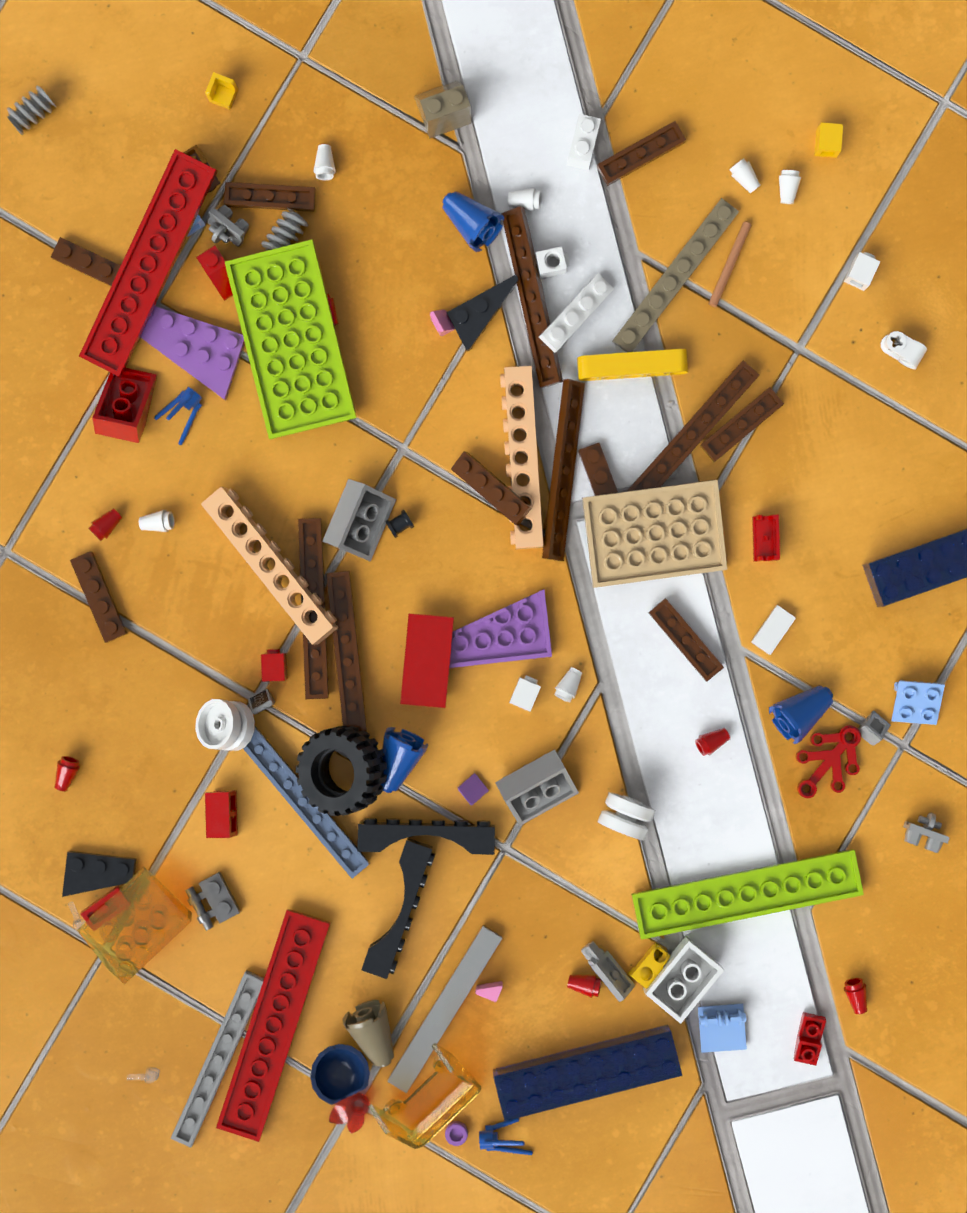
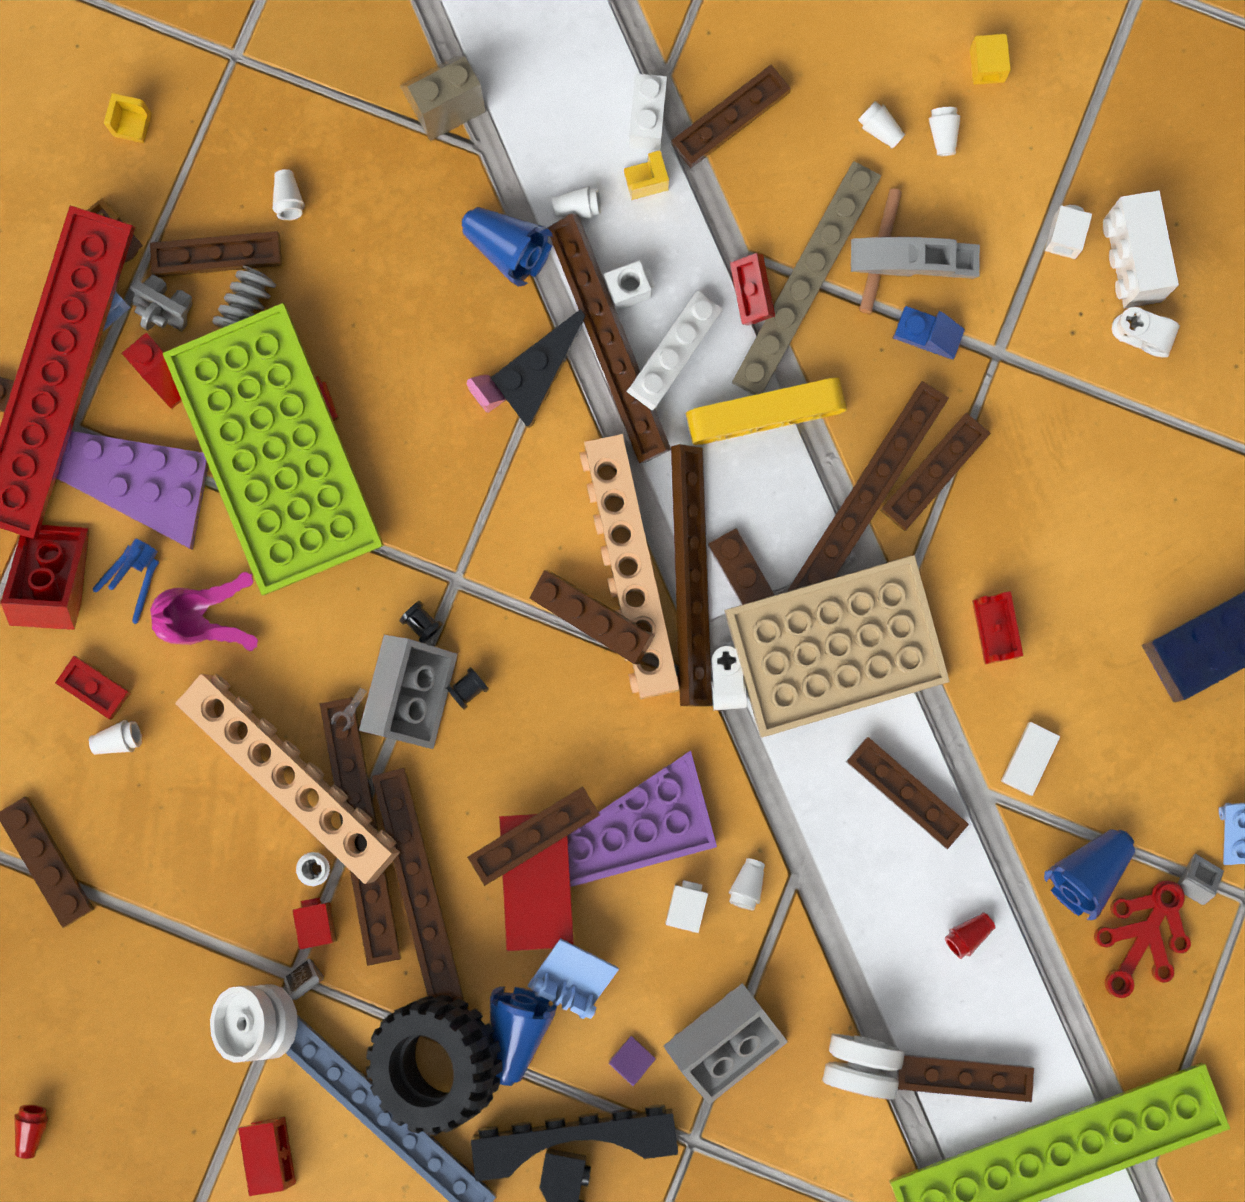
camera: 10 degrees left, 5 degrees down
red cone [88,508,122,541] -> none
none -> red plate [55,656,131,720]
none -> dark pink hair [150,572,258,651]
none -> white cone [296,852,330,886]
none -> clear hand [331,688,367,731]
none -> black bush [399,601,443,643]
none -> reddish brown plate [467,786,600,886]
none -> light blue hinge [527,938,619,1019]
none -> yellow panel [624,150,669,200]
none -> white piece [711,646,747,711]
none -> plate [730,253,775,326]
none -> light grey slope [851,237,980,279]
none -> blue slope [893,306,965,360]
none -> reddish brown plate [896,1054,1034,1102]
none -> white brick [1103,191,1179,308]

